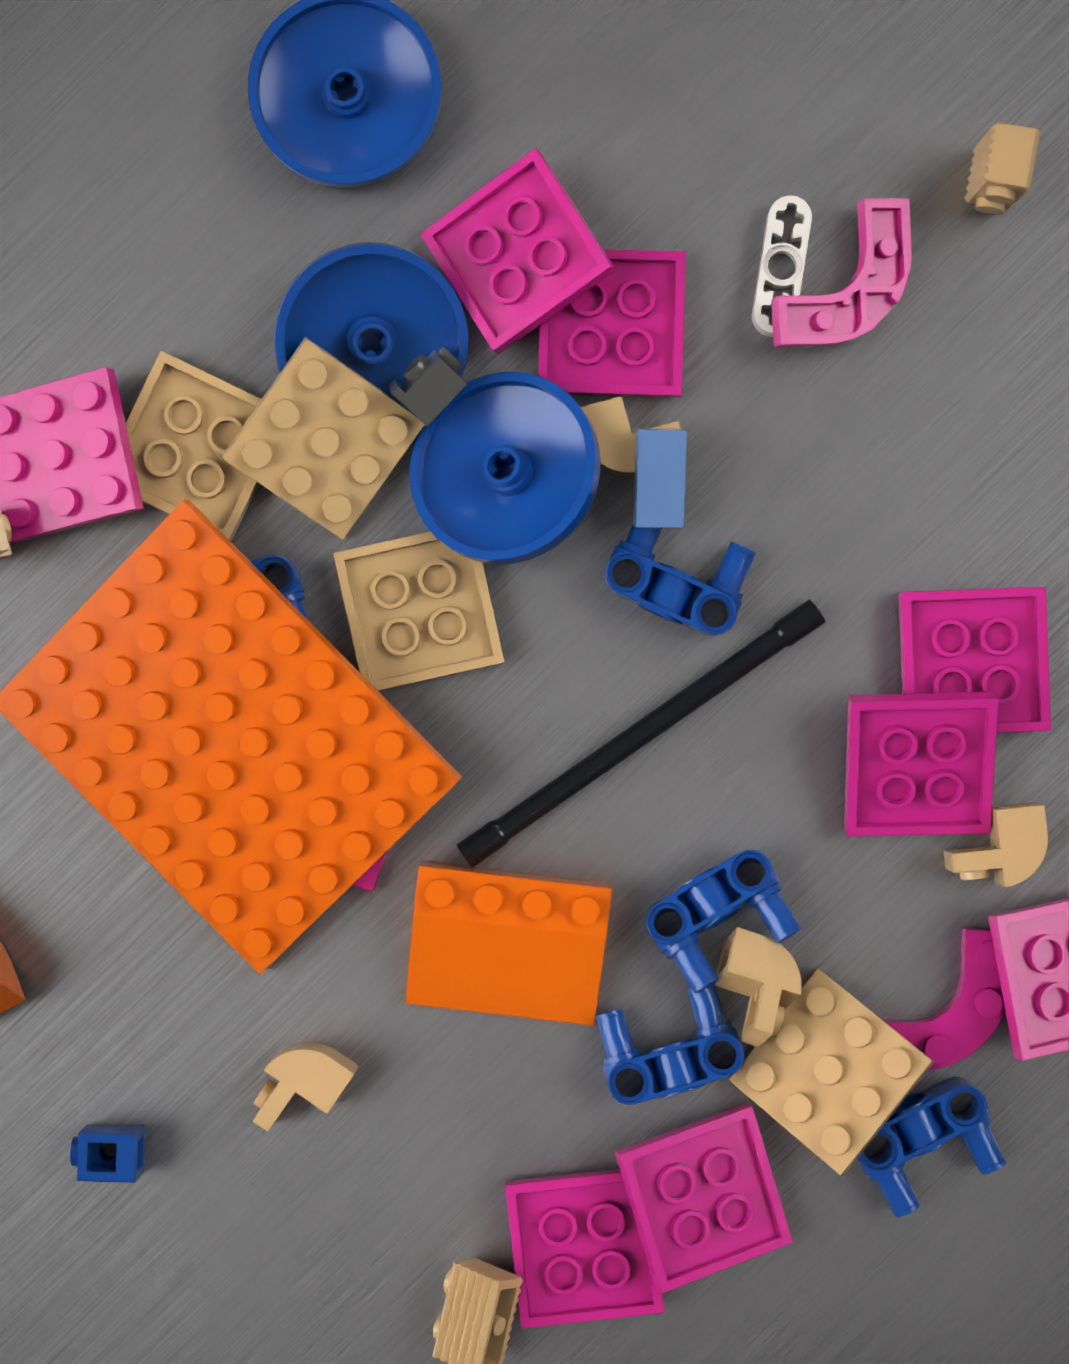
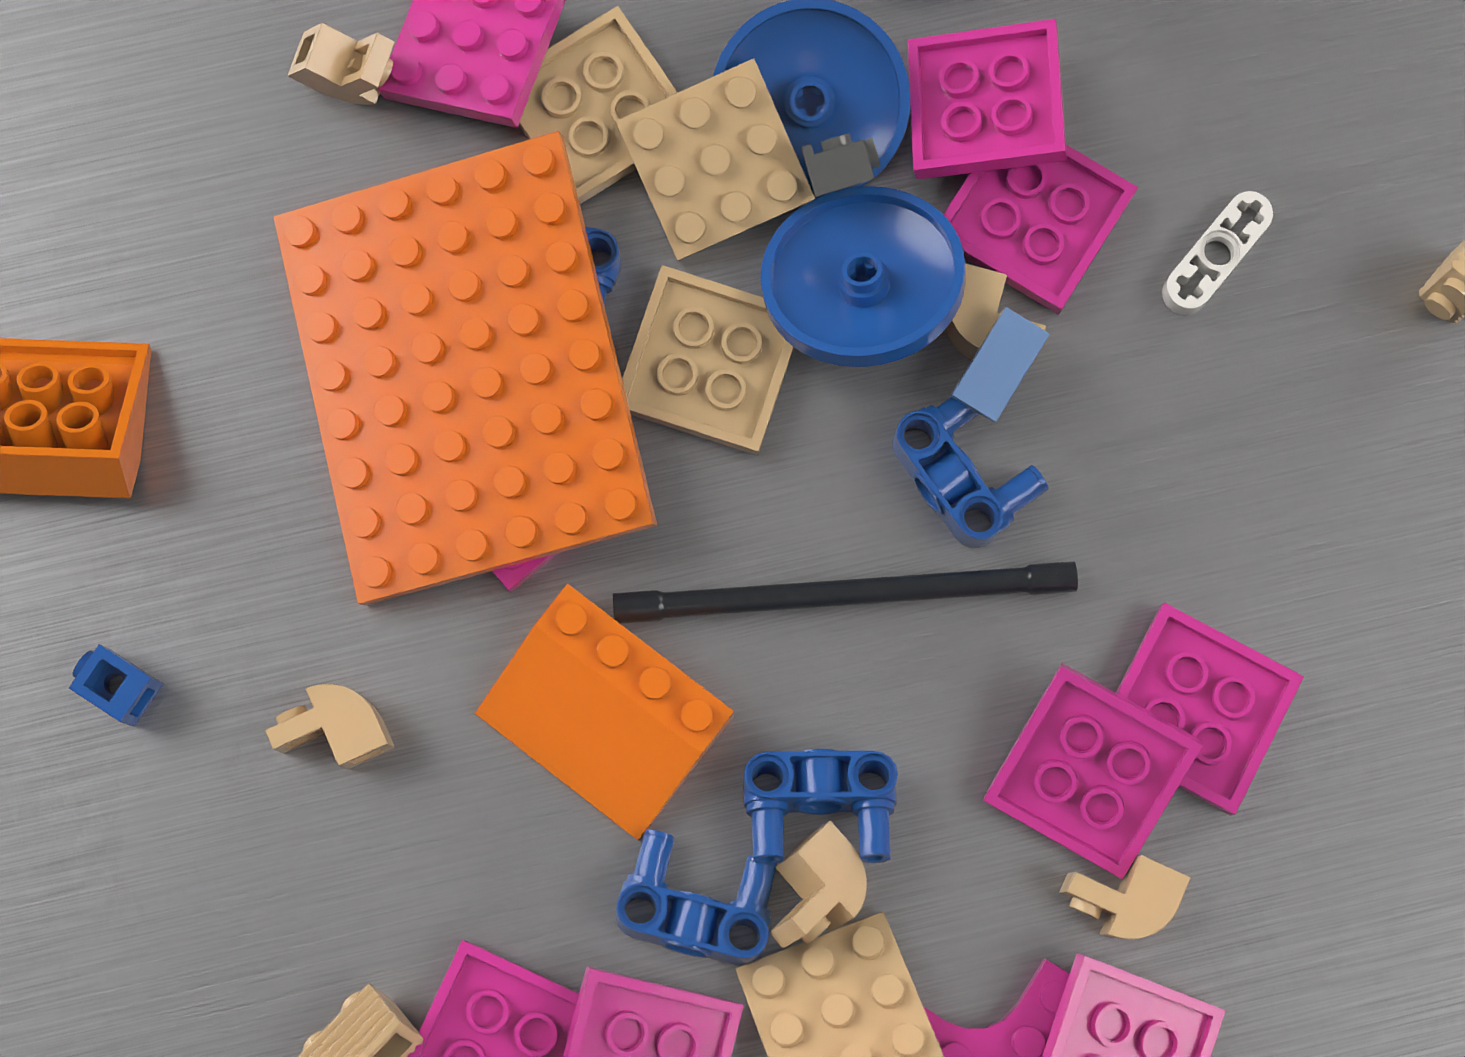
camera: 30 degrees right, 10 degrees down
plate [771,198,912,348] -> none

